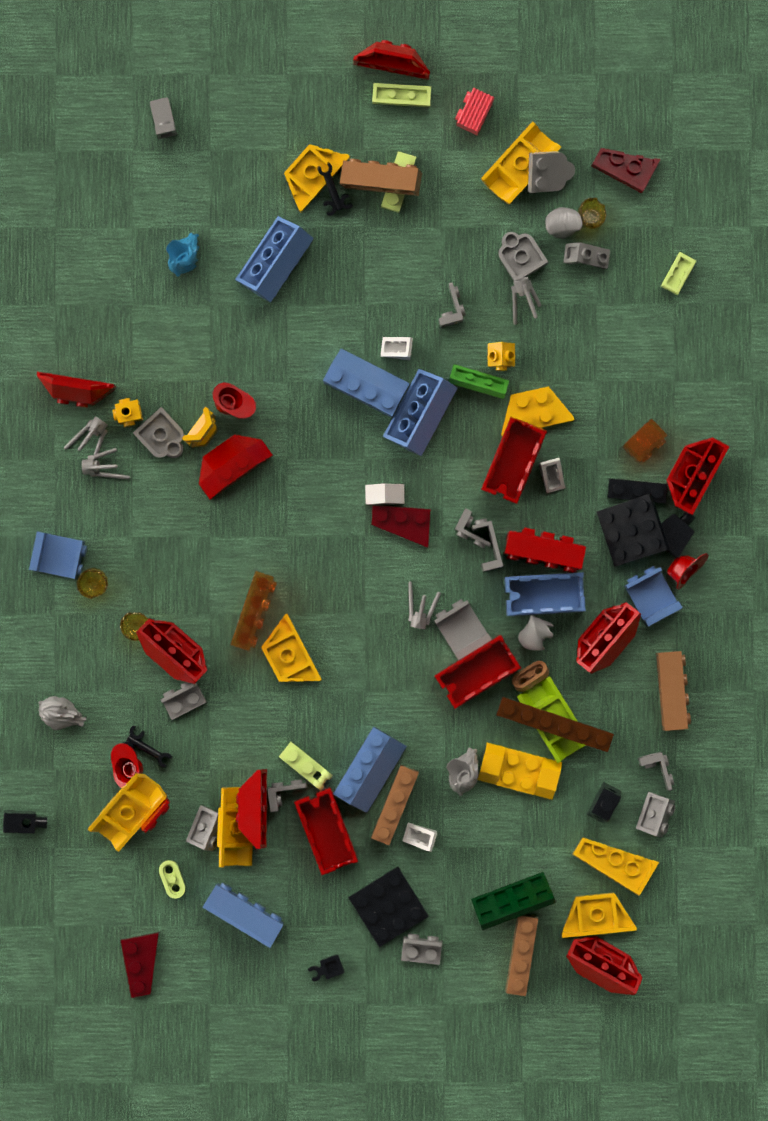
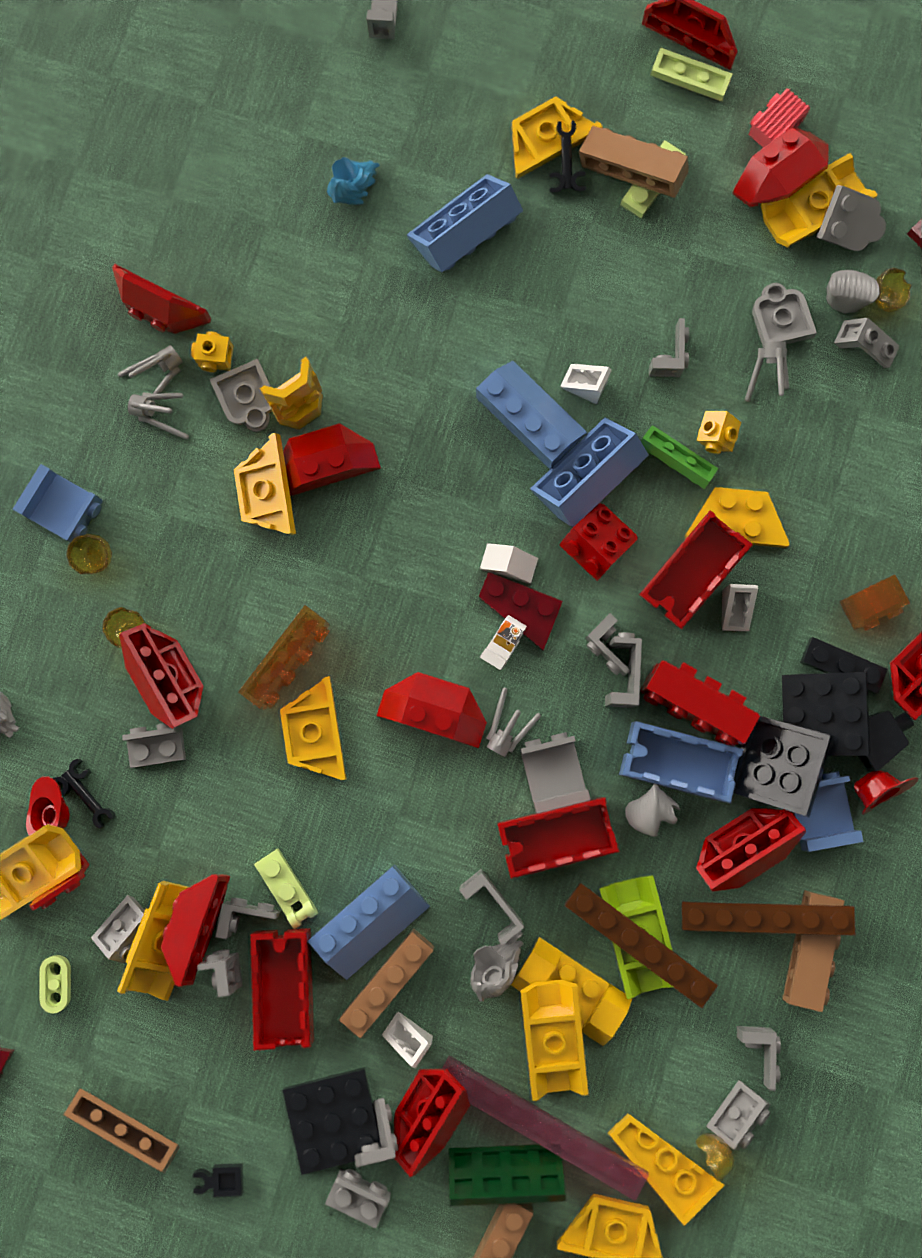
camera: 20 degrees right, 5 degrees down
medium blue slope [203,882,284,948] -> none
red piece [212,382,256,419] -> none
medium nougat plate [512,661,549,692] -> none
black torso [587,782,621,824] -> none
none -> medium nougat brick [64,1088,180,1174]
none -> light grey bracket [198,949,243,997]
none -> yellow wing [234,433,296,535]
none -> light grey bracket [355,1098,398,1167]
none -> red wedge [376,672,487,748]
none -> red wedge [394,1068,470,1178]
none -> clear pink plate [442,1055,649,1201]
none -> light grey panel [459,869,524,945]
none -> white leg [480,615,527,670]
none -> yellow piece [520,980,589,1101]
none -> red bracket [559,503,638,581]
none -> reddish brown plate [682,902,856,936]
none -> clear yellow hair [695,1133,735,1182]
none -> red wedge [733,127,828,208]
none -> plate [733,716,833,817]

